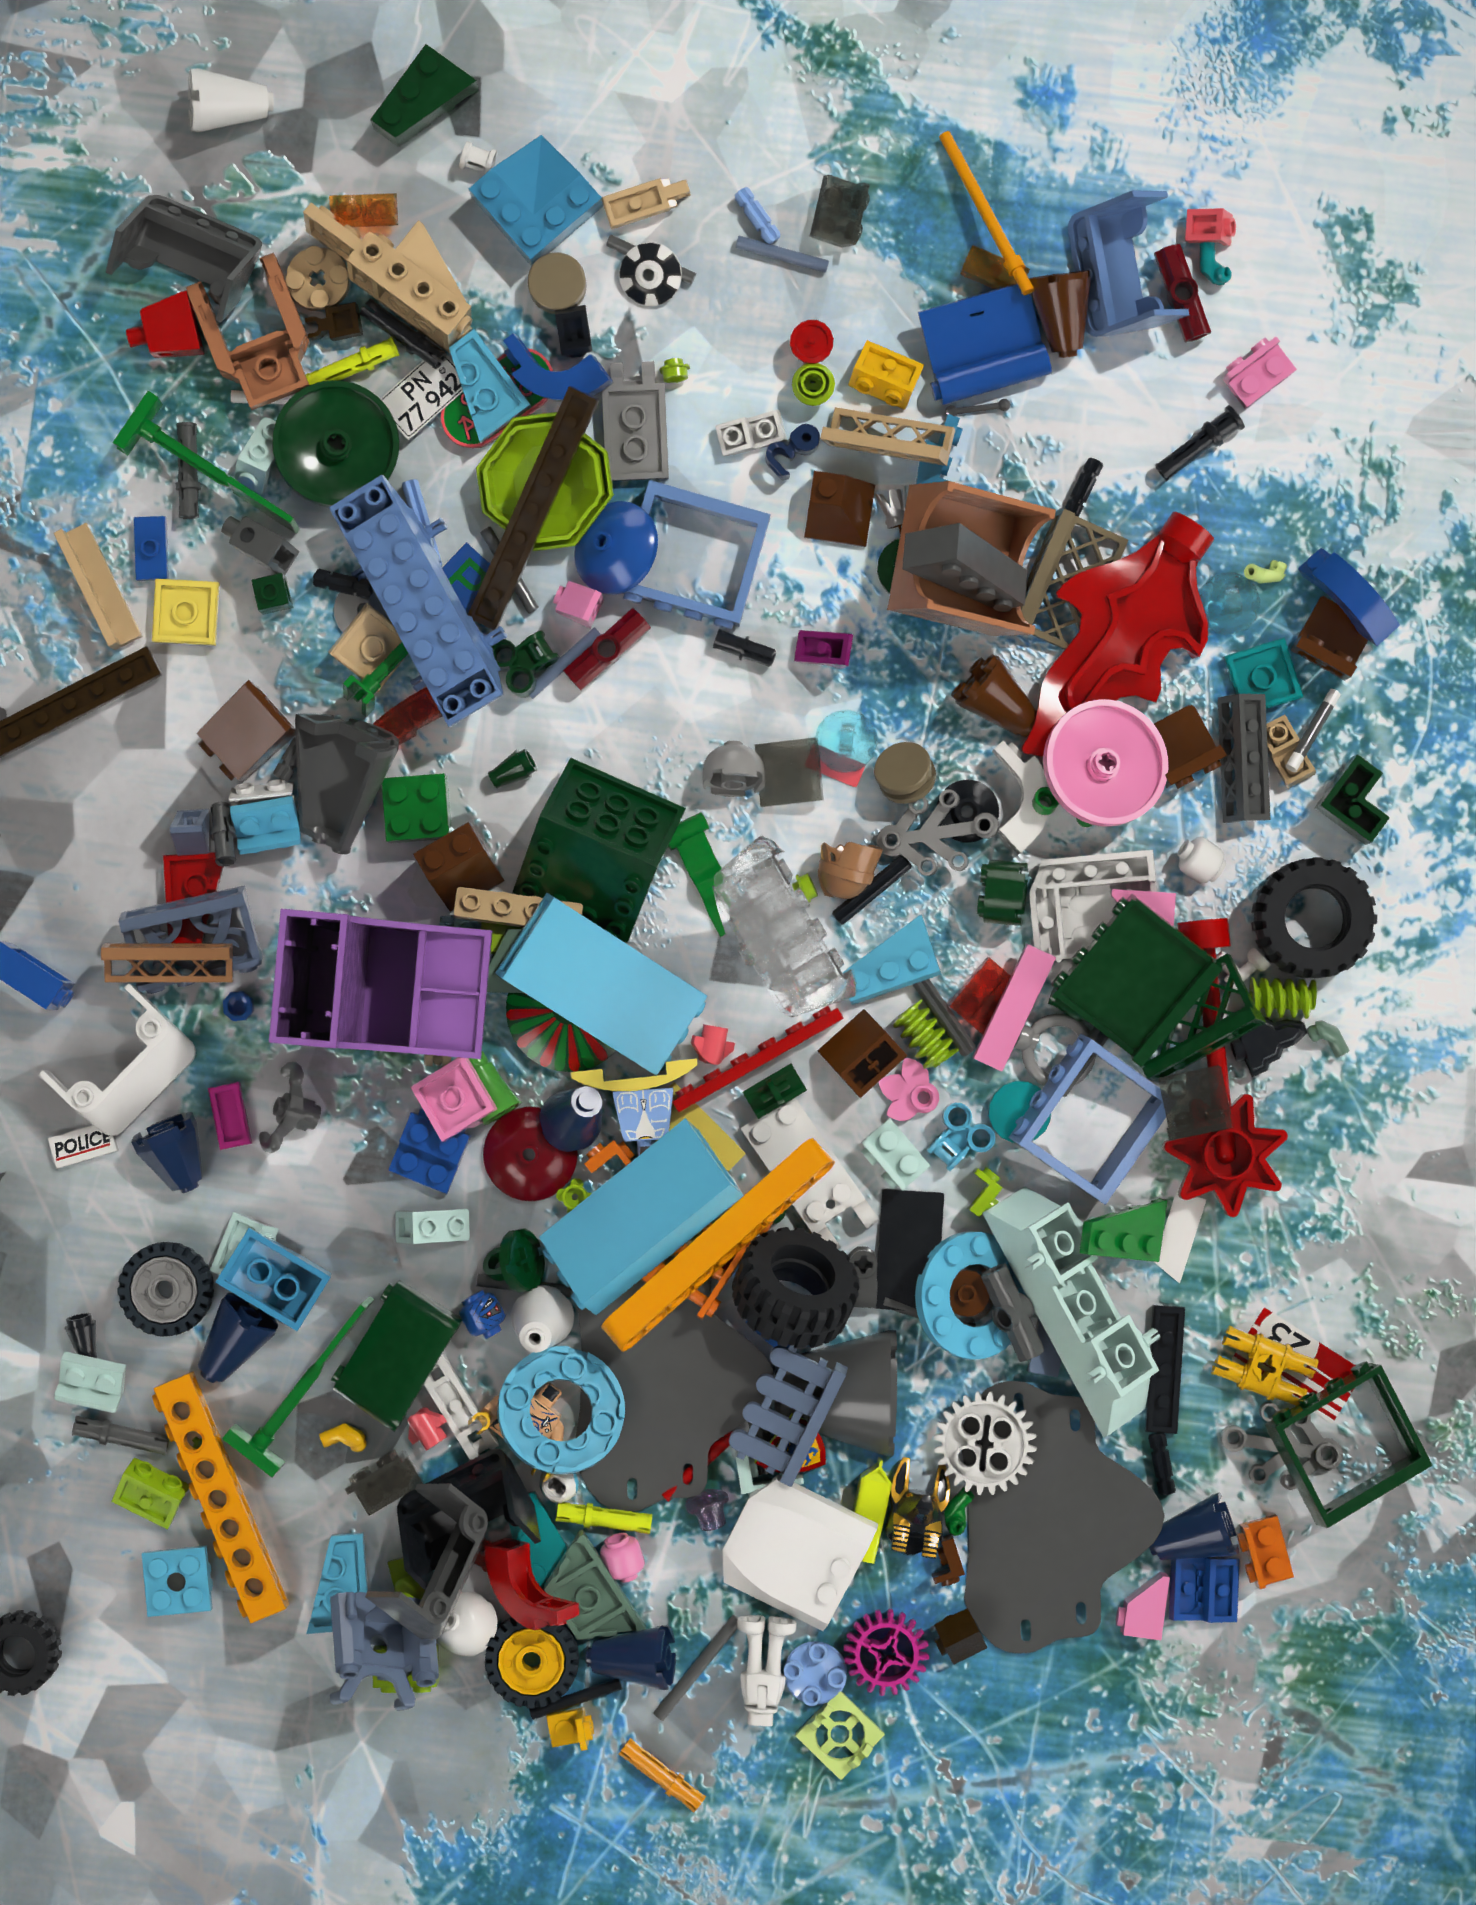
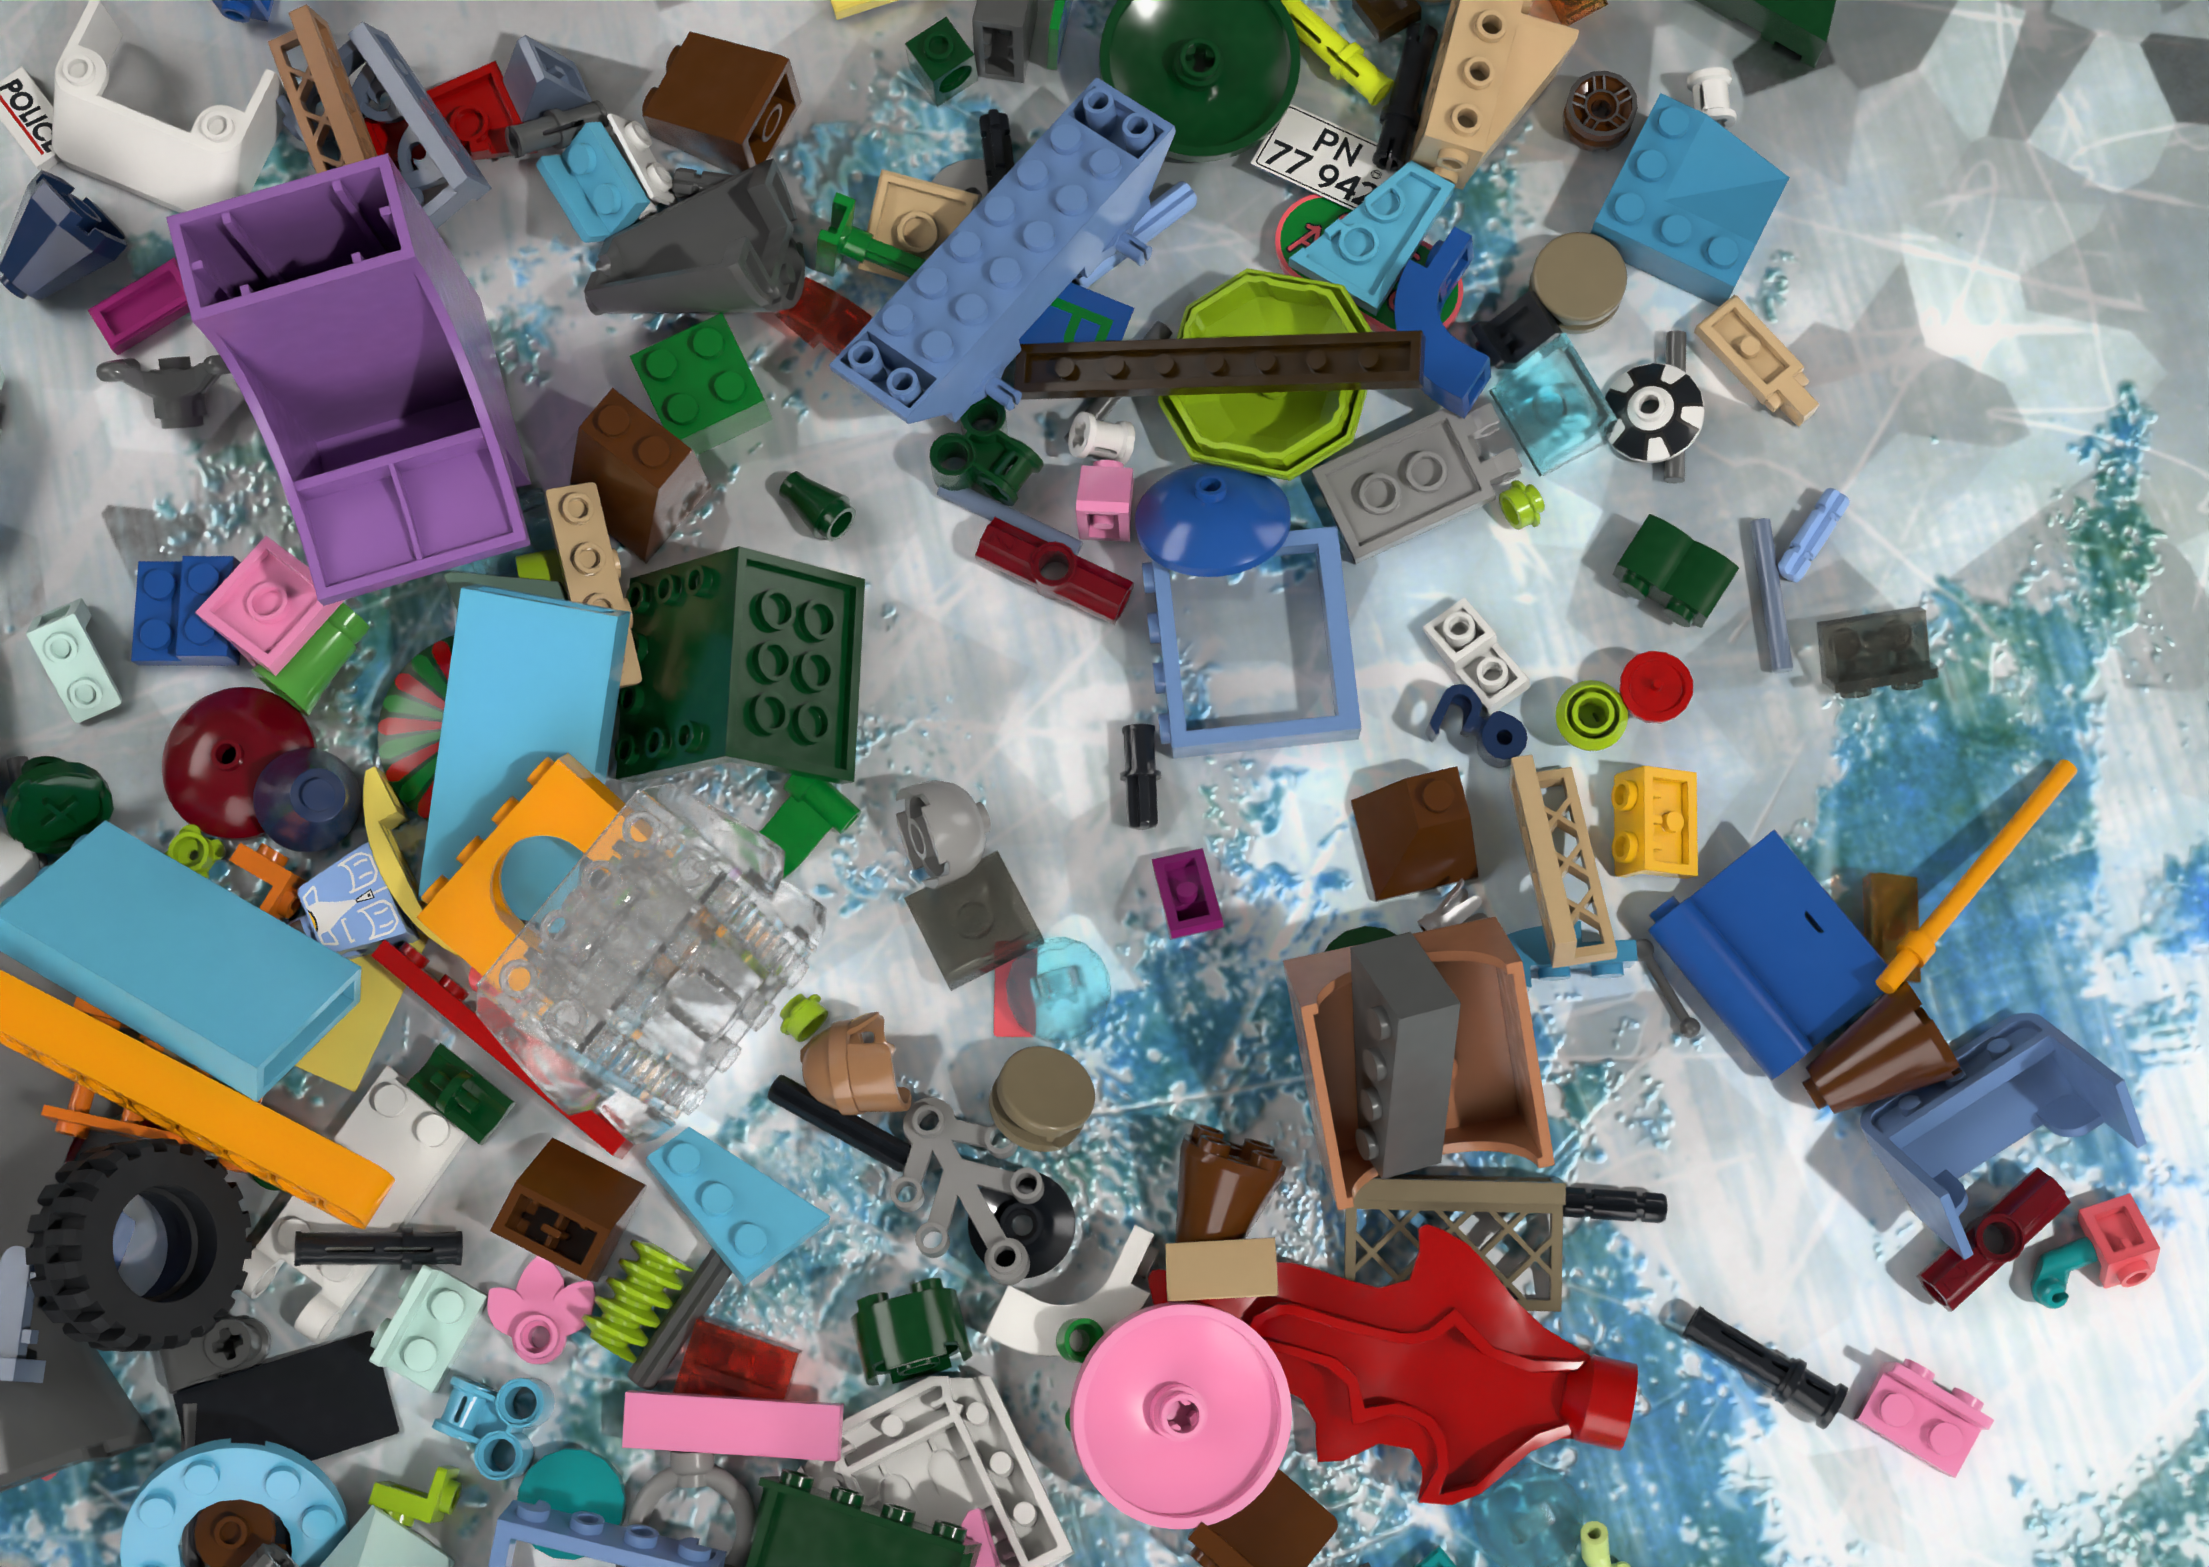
camera: 75 degrees right, 10 degrees down
none -> black pin [294,1227,463,1270]
none -> light orange arch [416,753,664,1003]
none -> white bush [1068,411,1135,465]
none -> tan slope [1165,1237,1279,1301]
none -> clear light blue slope [1489,333,1618,477]
none -> reddish brown wheel [1562,71,1638,152]
none -> dark green brick [1613,514,1739,628]

